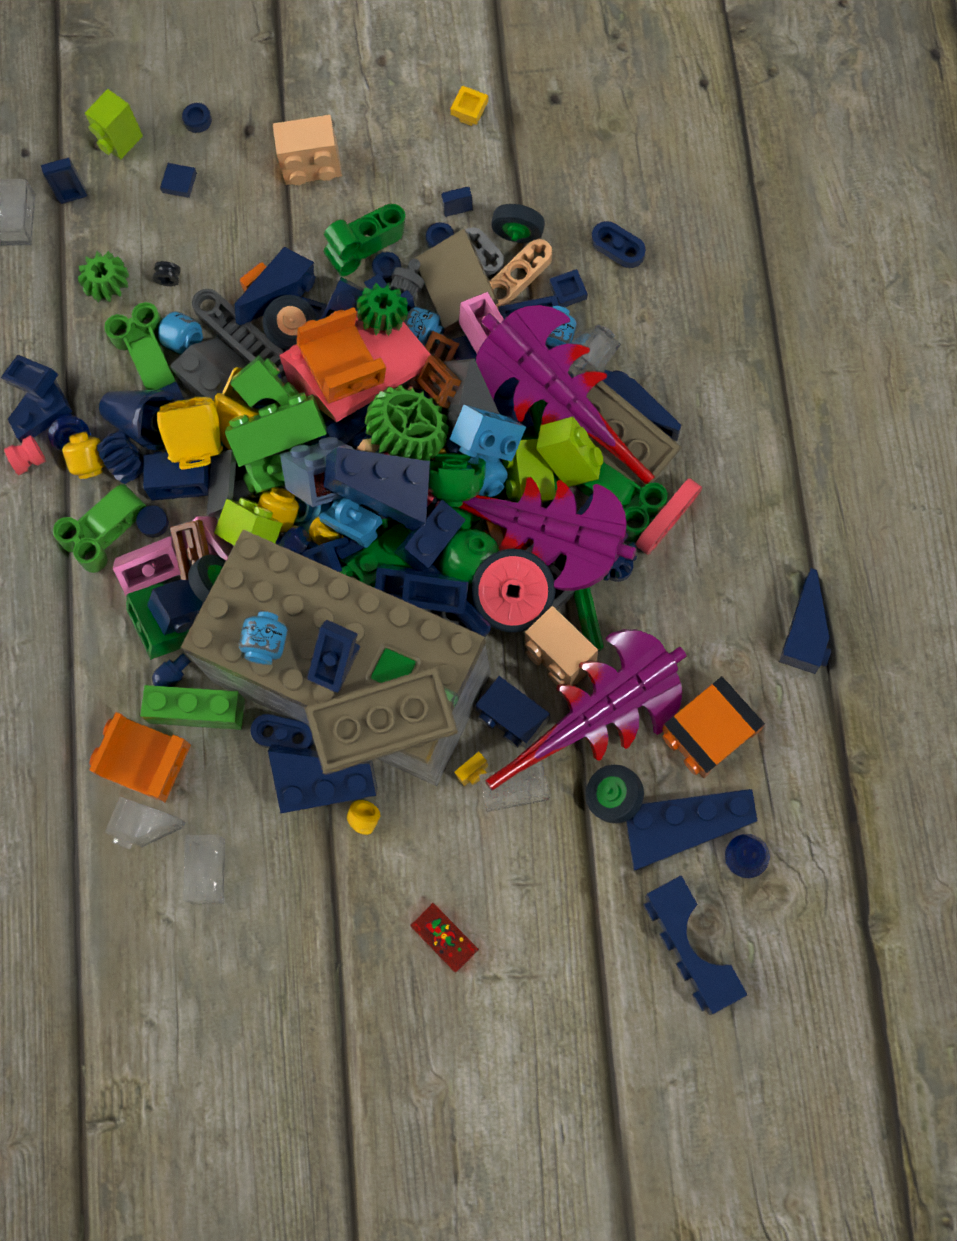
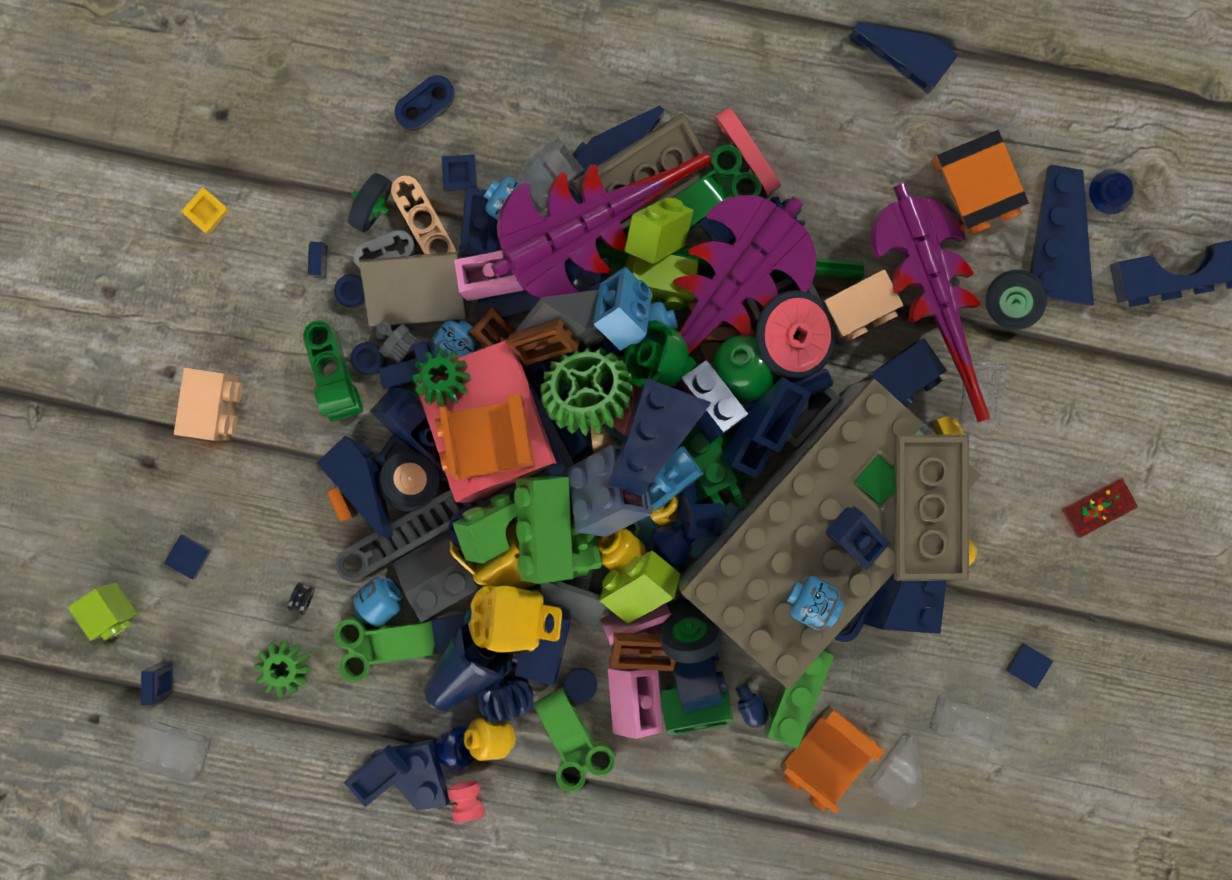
camera: 85 degrees left, 15 degrees up
dark blue tile [182,103,212,133] -> none
none -> dark blue tile [1006,643,1053,689]

